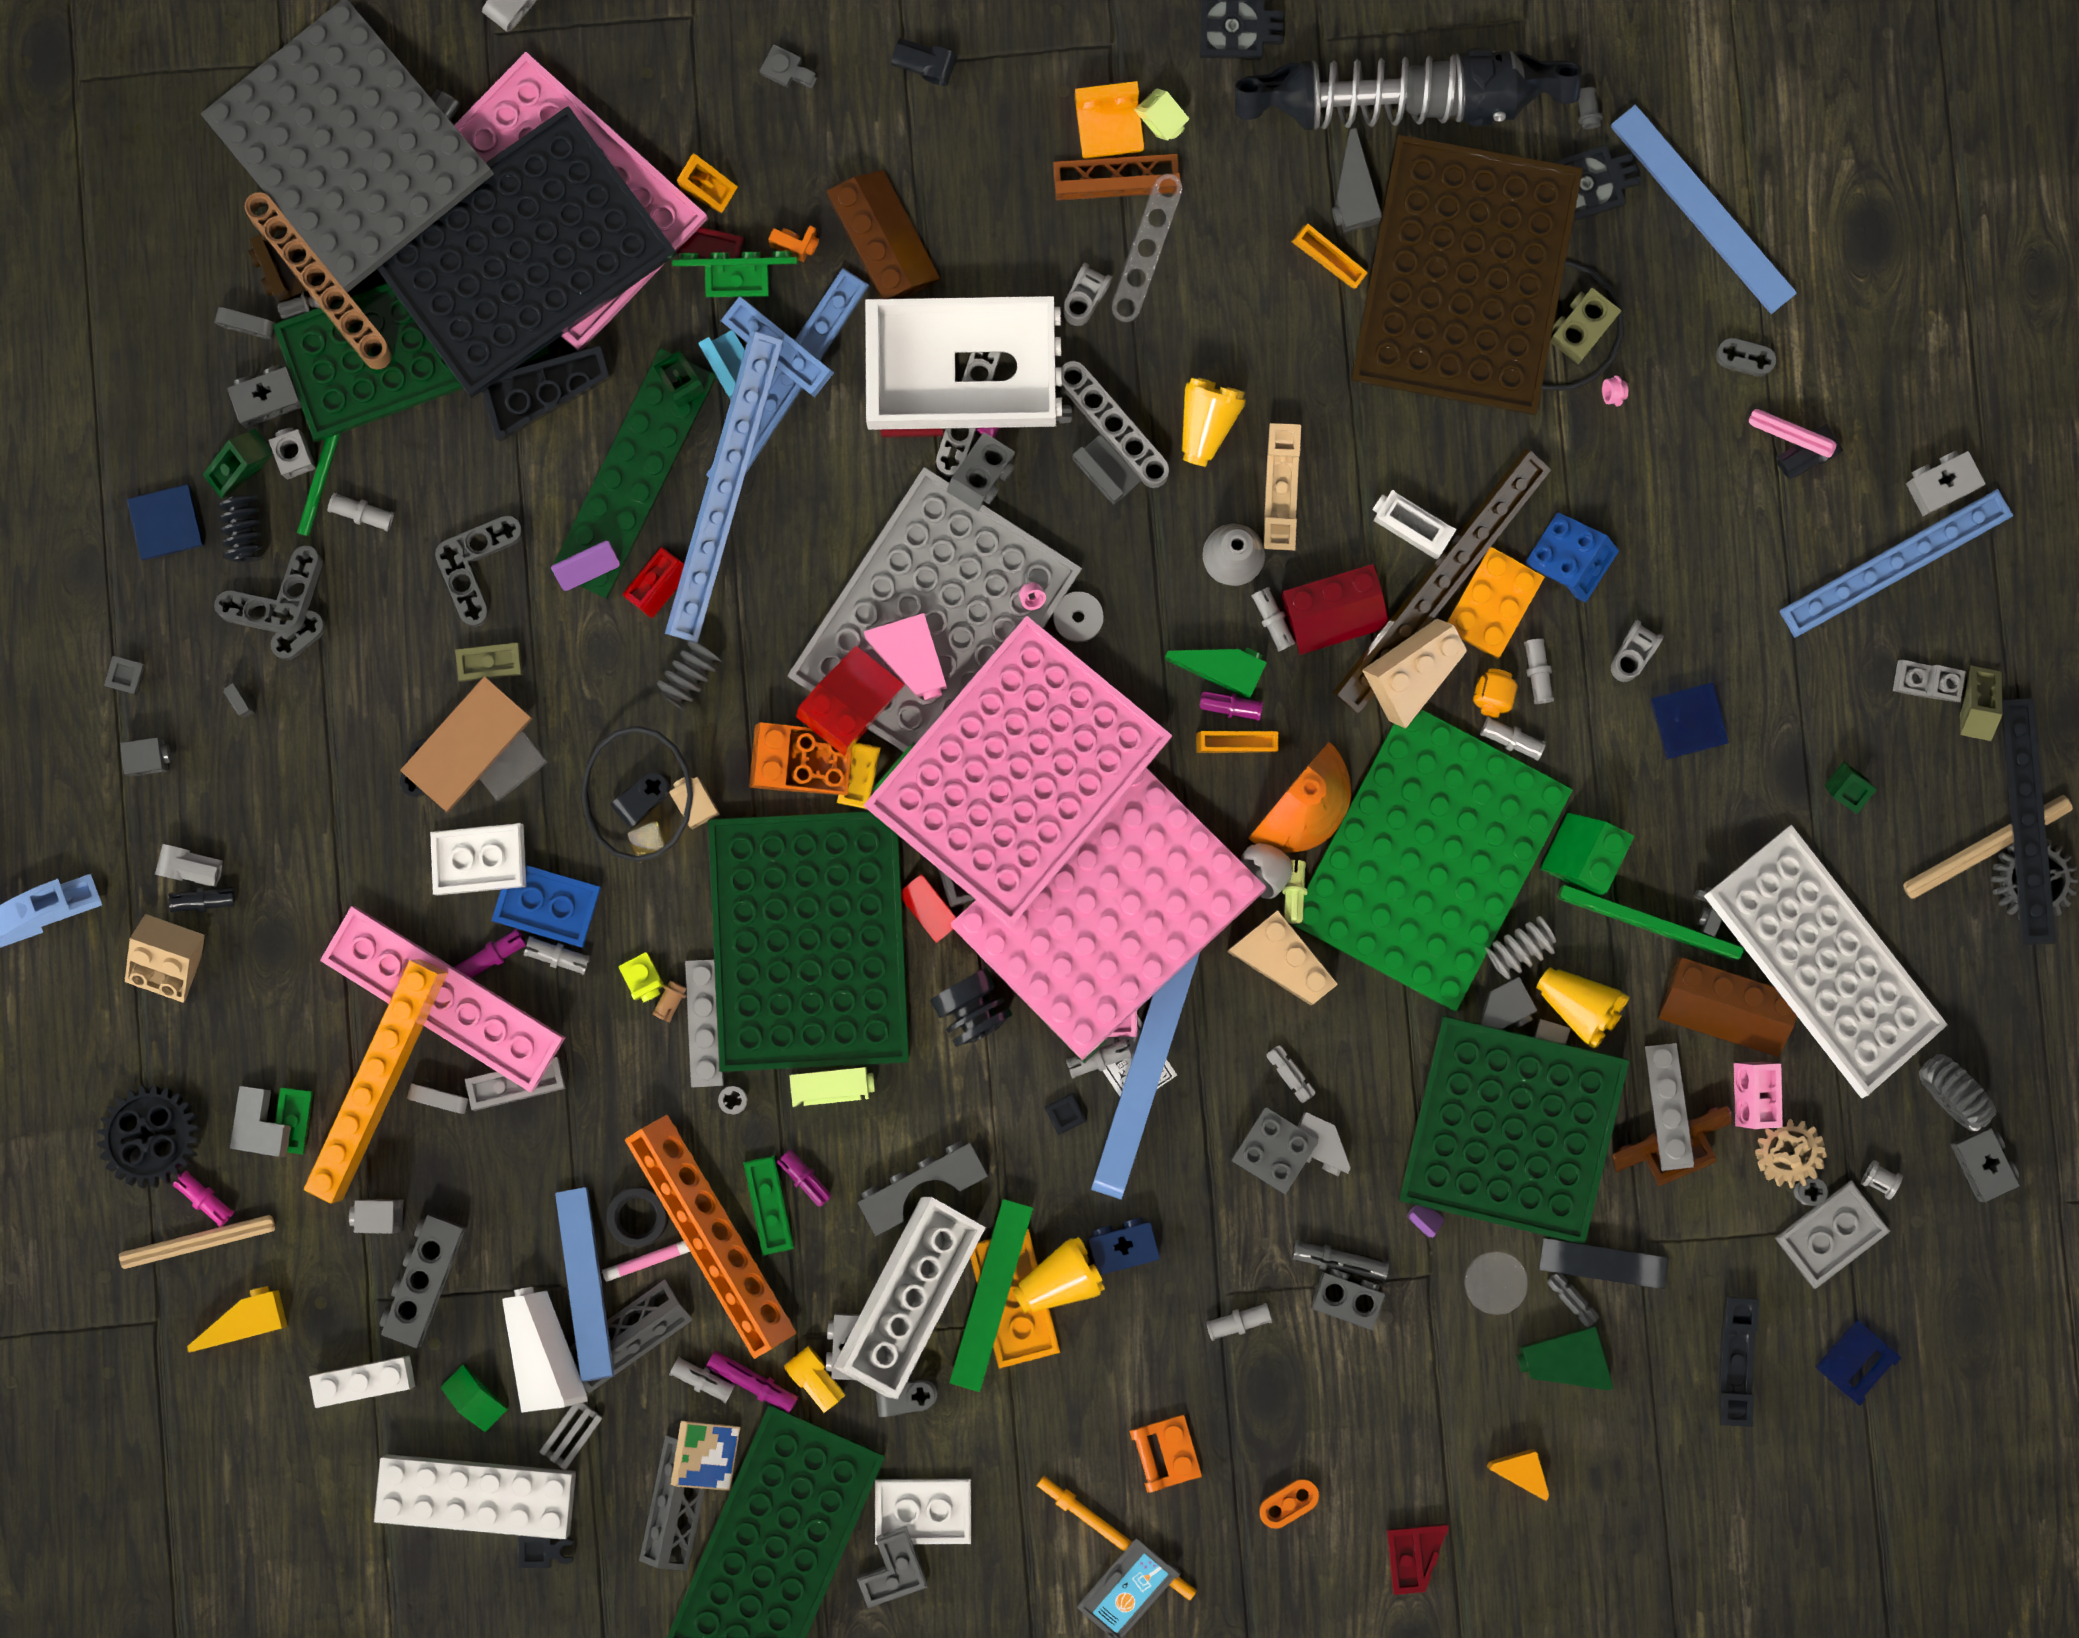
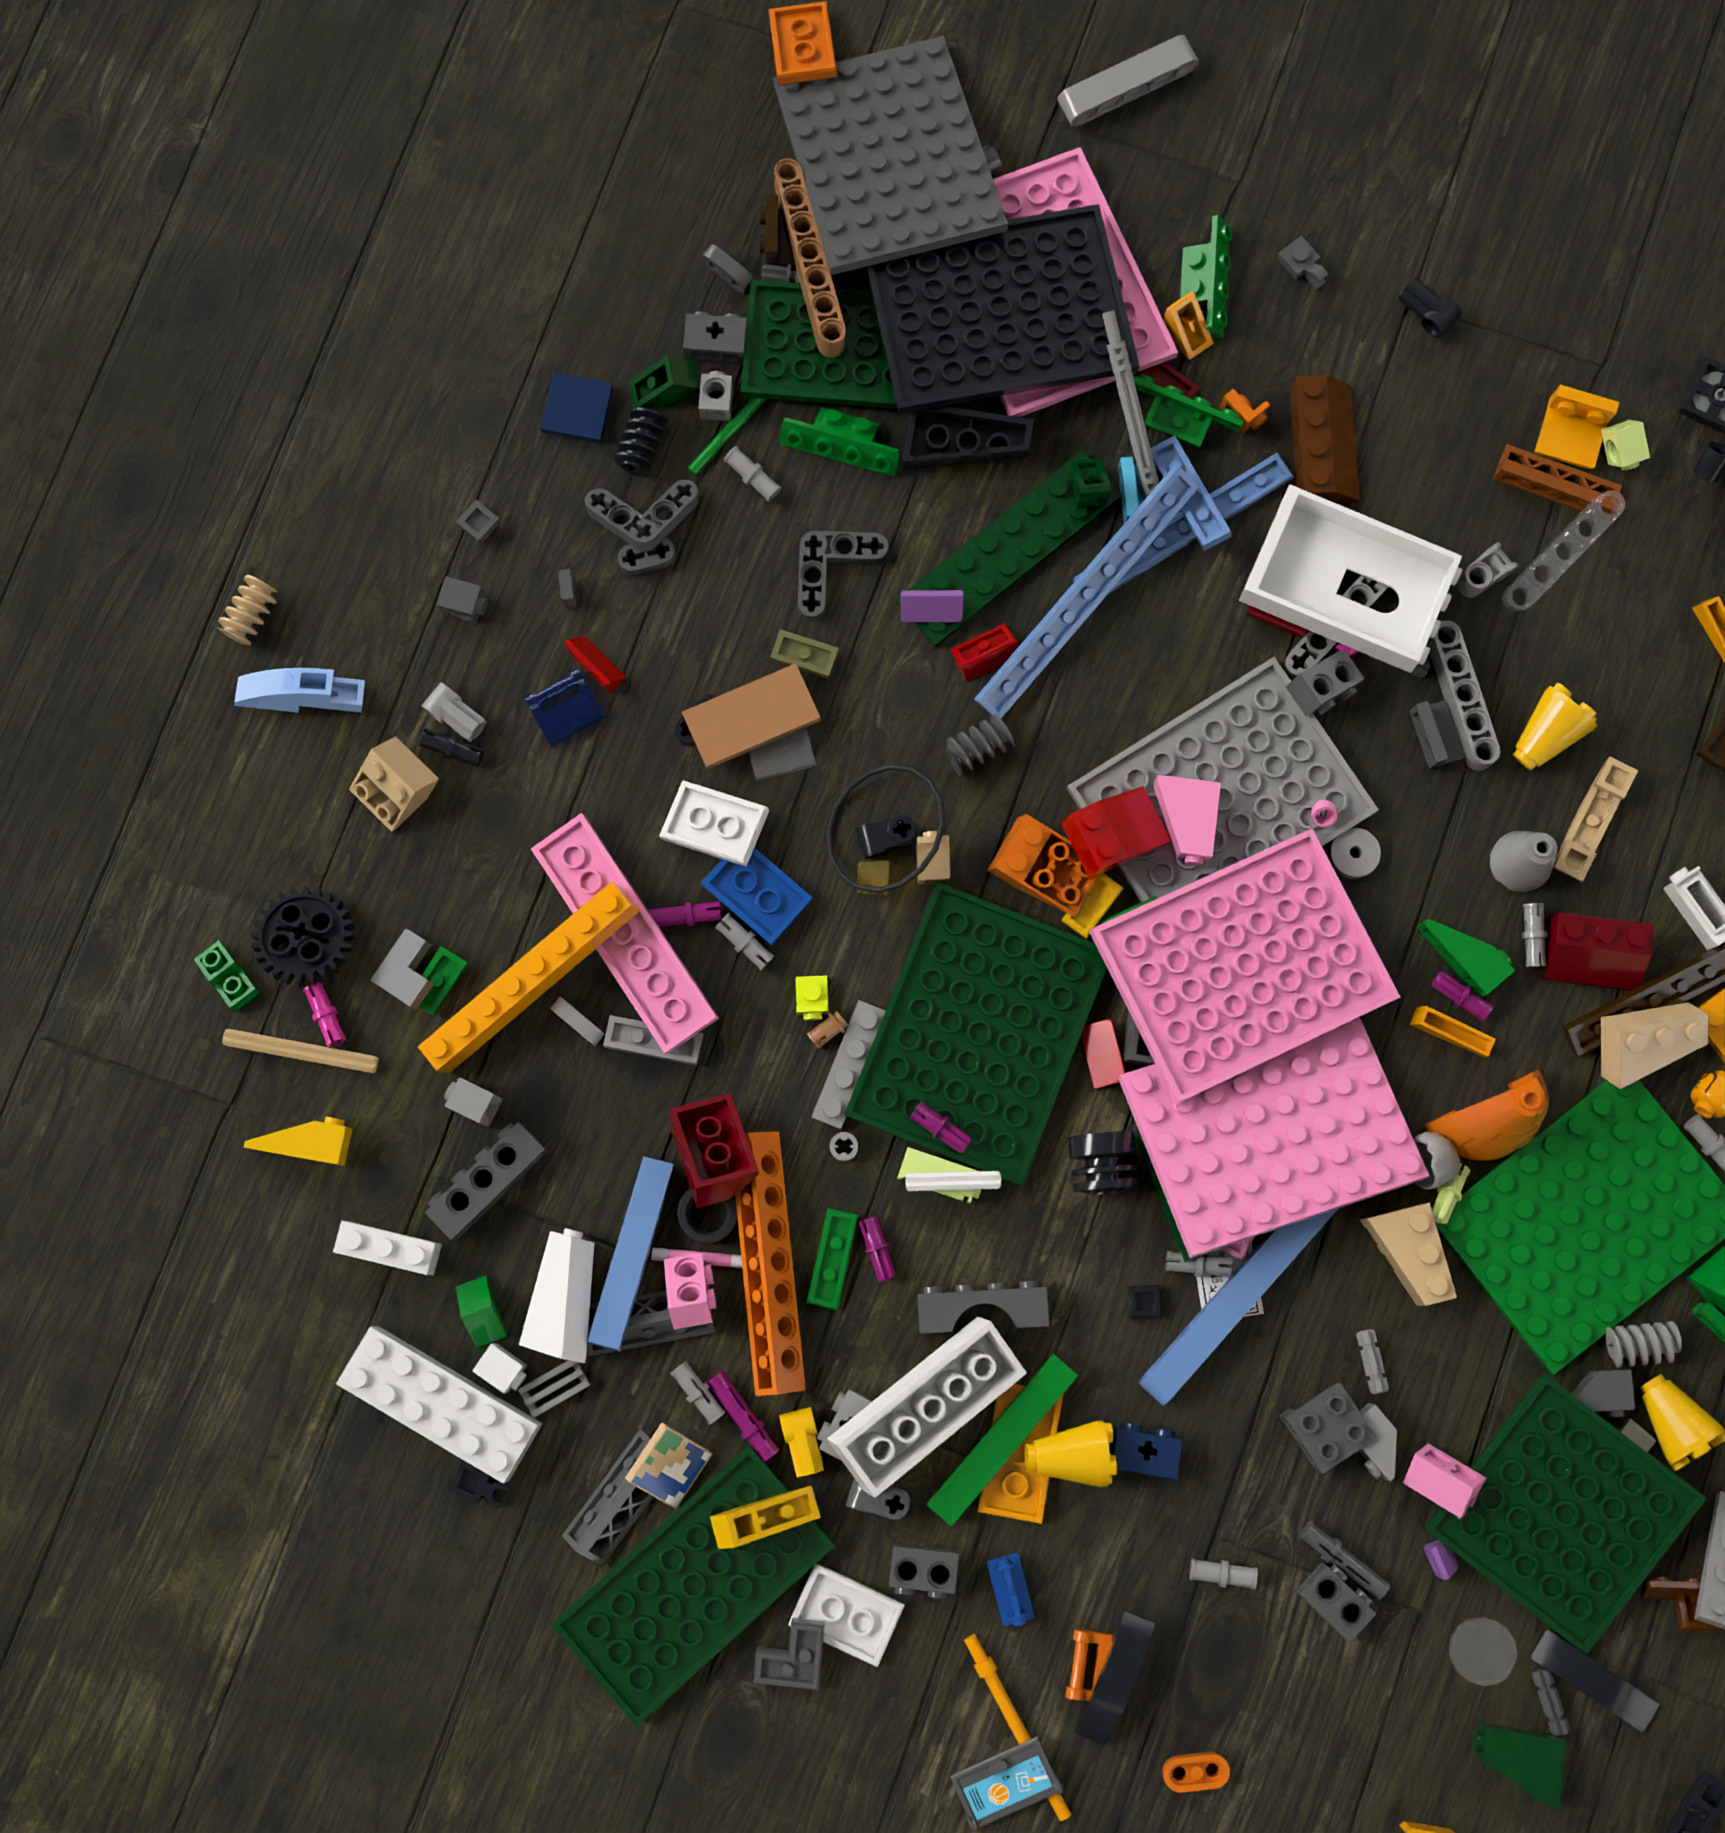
camera: 25 degrees right, 5 degrees down
none -> green slope [194,940,260,1012]
none -> white brick [473,1343,527,1393]
none -> clear blue plate [524,667,605,746]
none -> red slope [565,636,626,693]
none -> bright pink brick [664,1253,717,1329]
none -> dark red slope [669,1093,759,1209]
none -> yellow slope [710,1485,821,1549]
none -> orange tile [769,1,837,85]
none -> green bracket [779,407,901,476]
none -> dark grey brick [889,1543,959,1599]
none -> white axle [906,1171,1001,1191]
none -> magenta axle [910,1102,971,1153]
none -> blue hinge [987,1553,1035,1627]
none -> black slope [1074,1609,1155,1745]
none -> light grey axle [1102,310,1159,497]
none -> green bracket [1180,215,1232,339]
none -> bright pink hinge [1403,1443,1486,1518]

